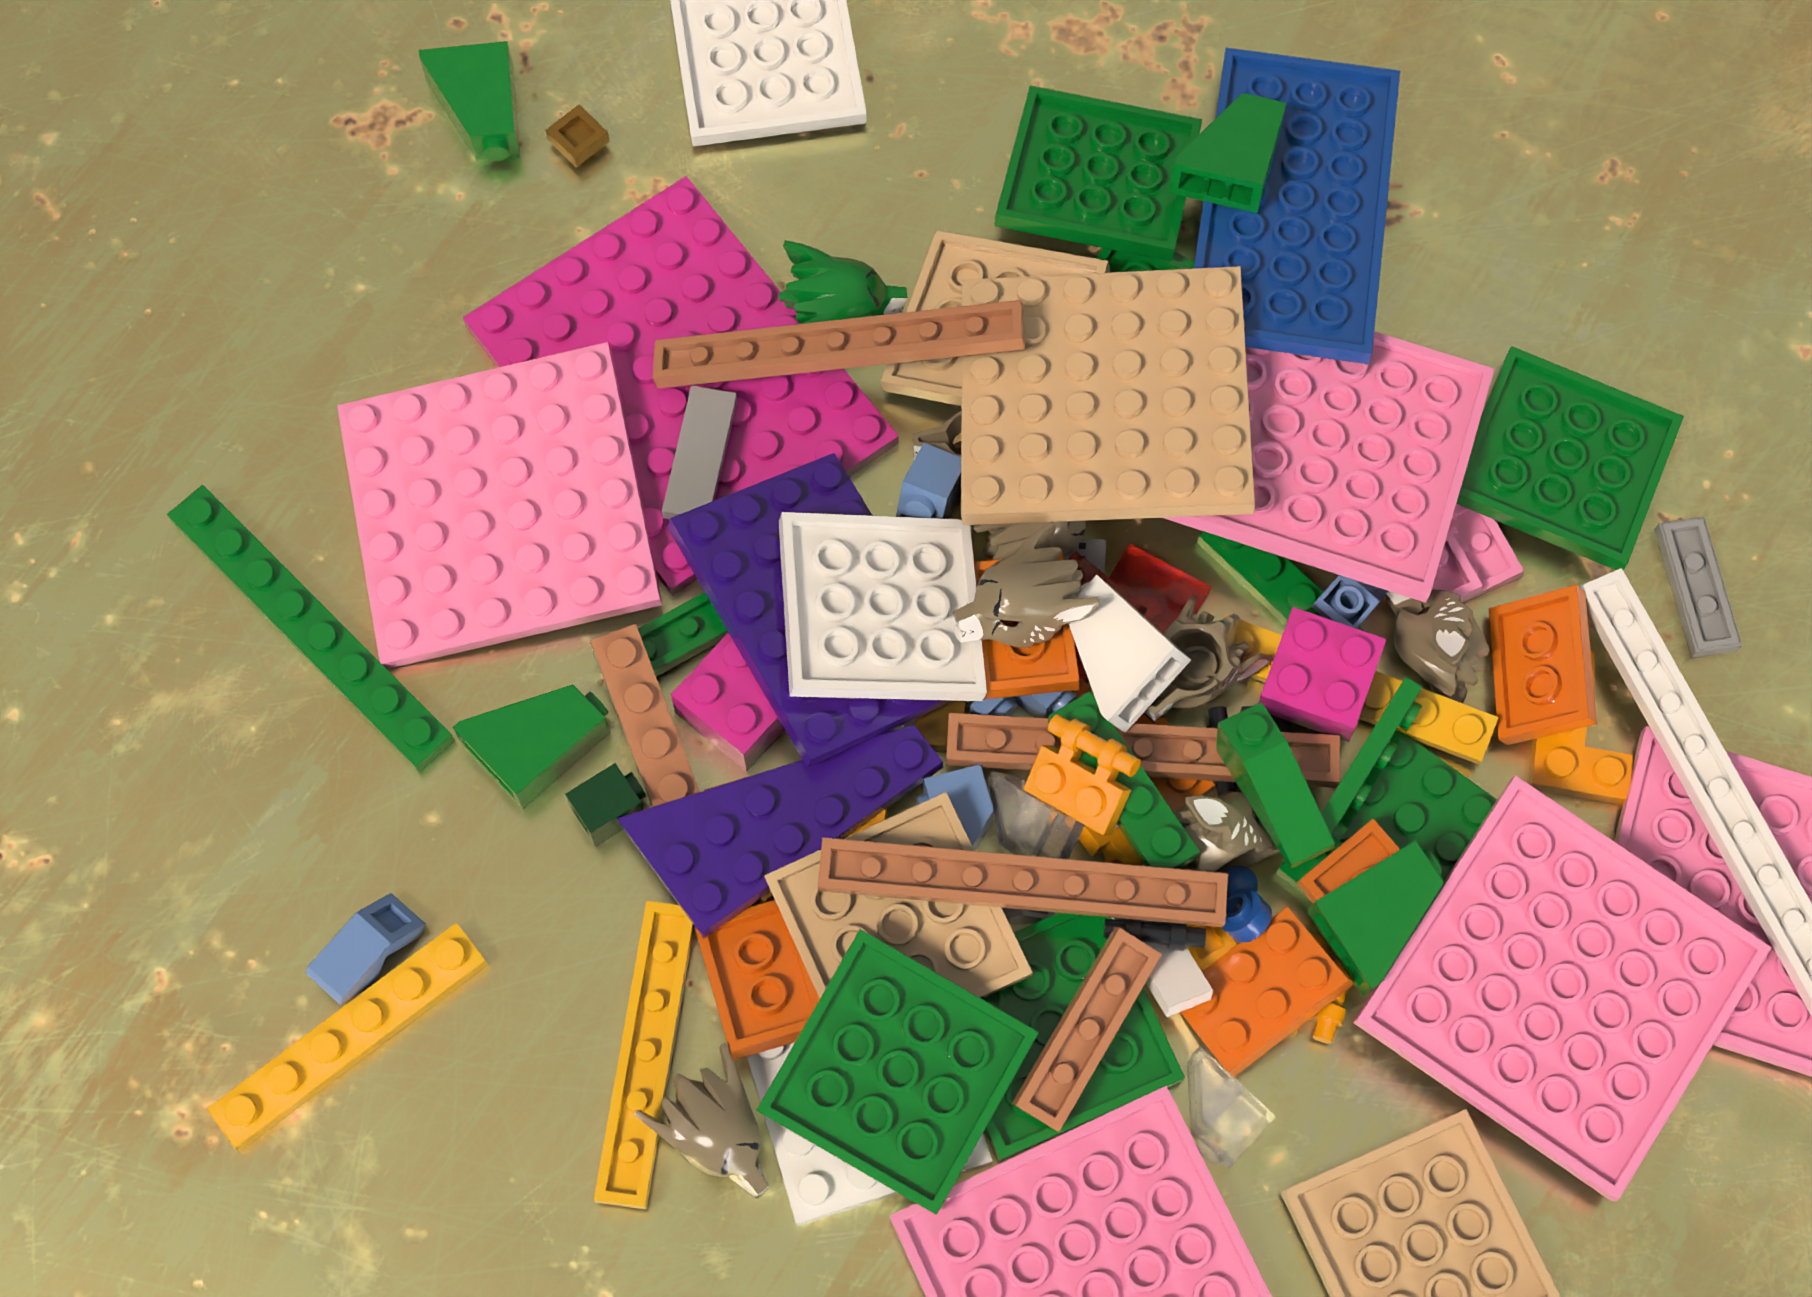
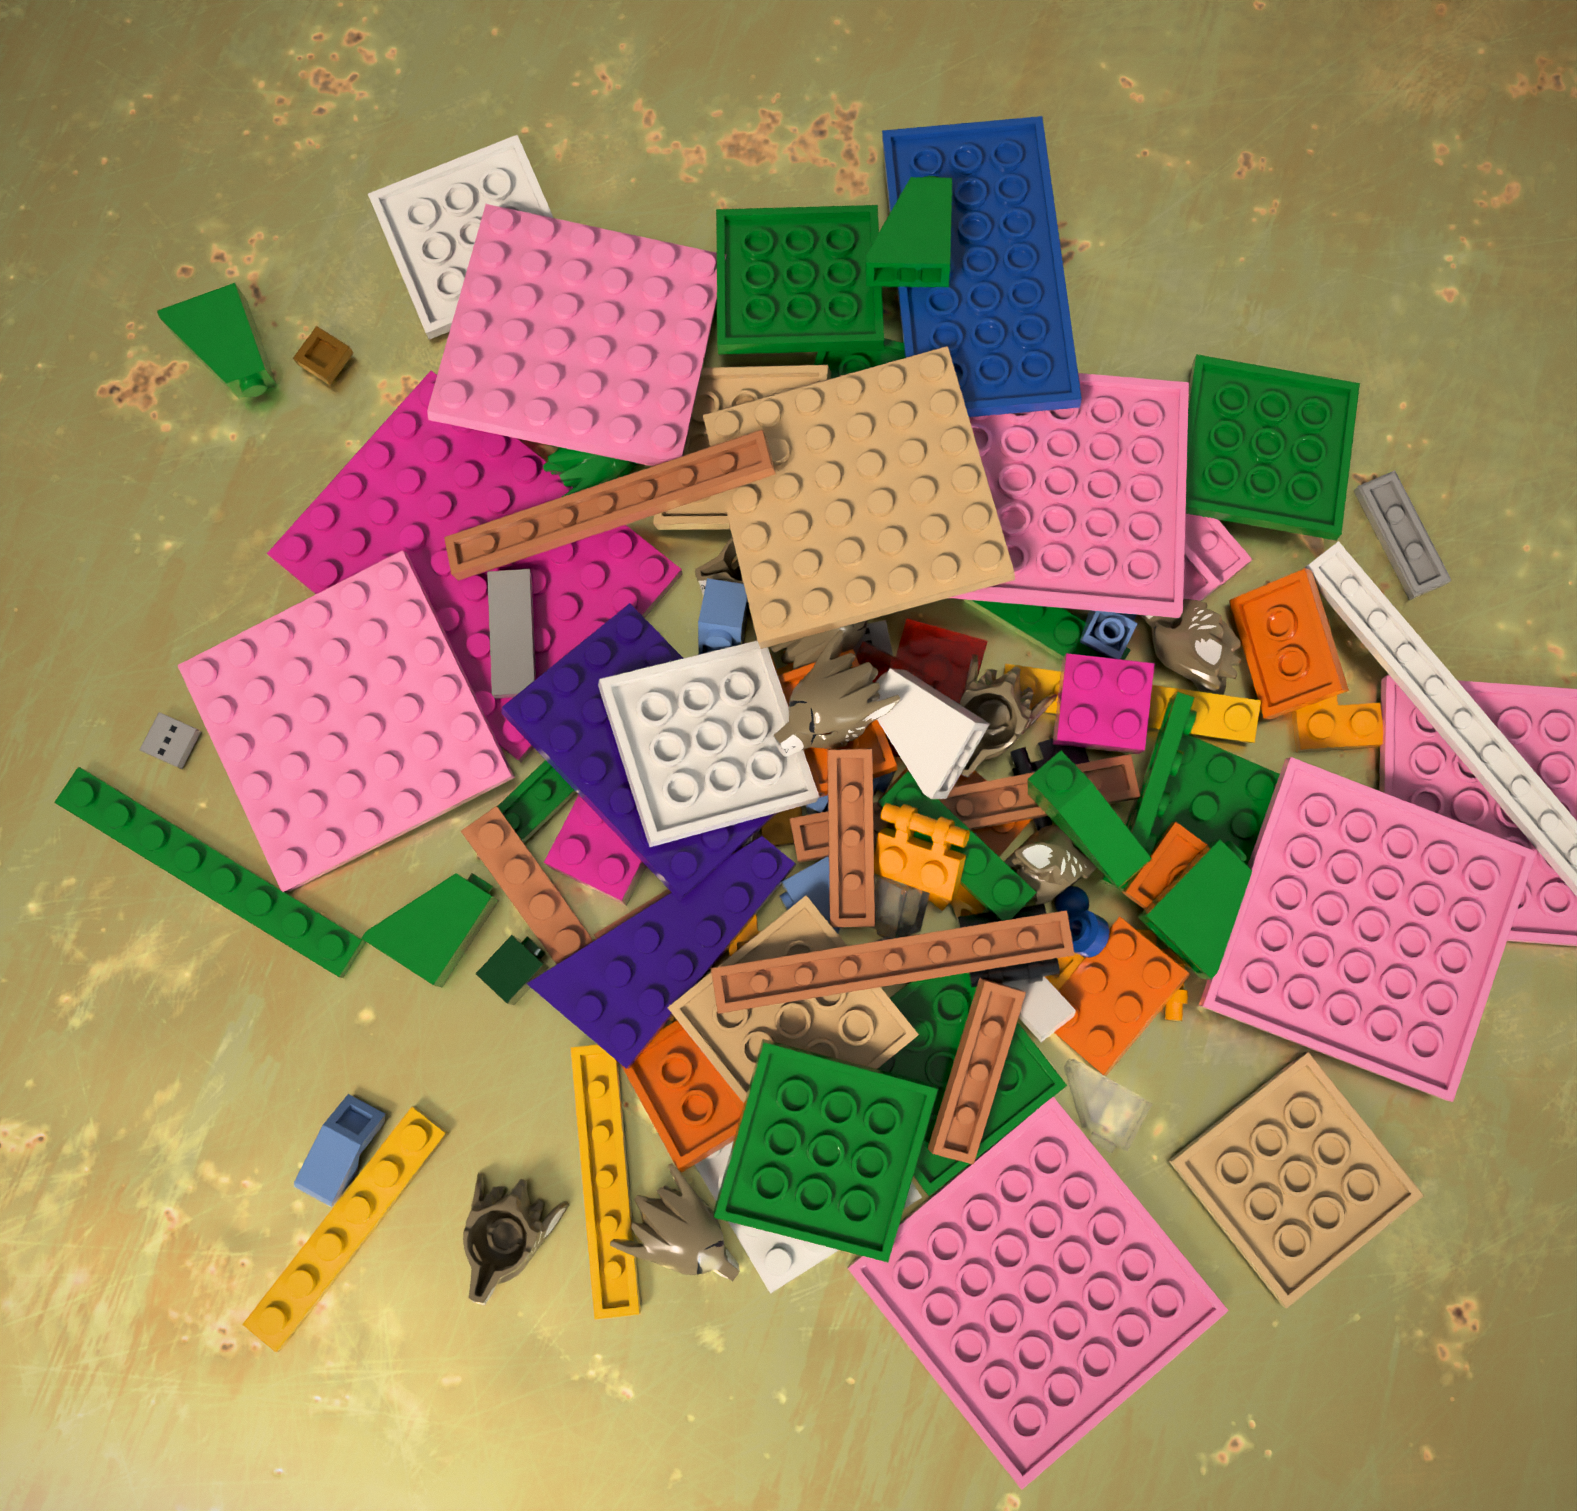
camera: 10 degrees left, 10 degrees up
none -> light grey tile [140,712,201,769]
none -> bright pink plate [427,204,726,466]
none -> dark tan piece [463,1173,569,1306]
none -> nougat plate [827,748,875,927]

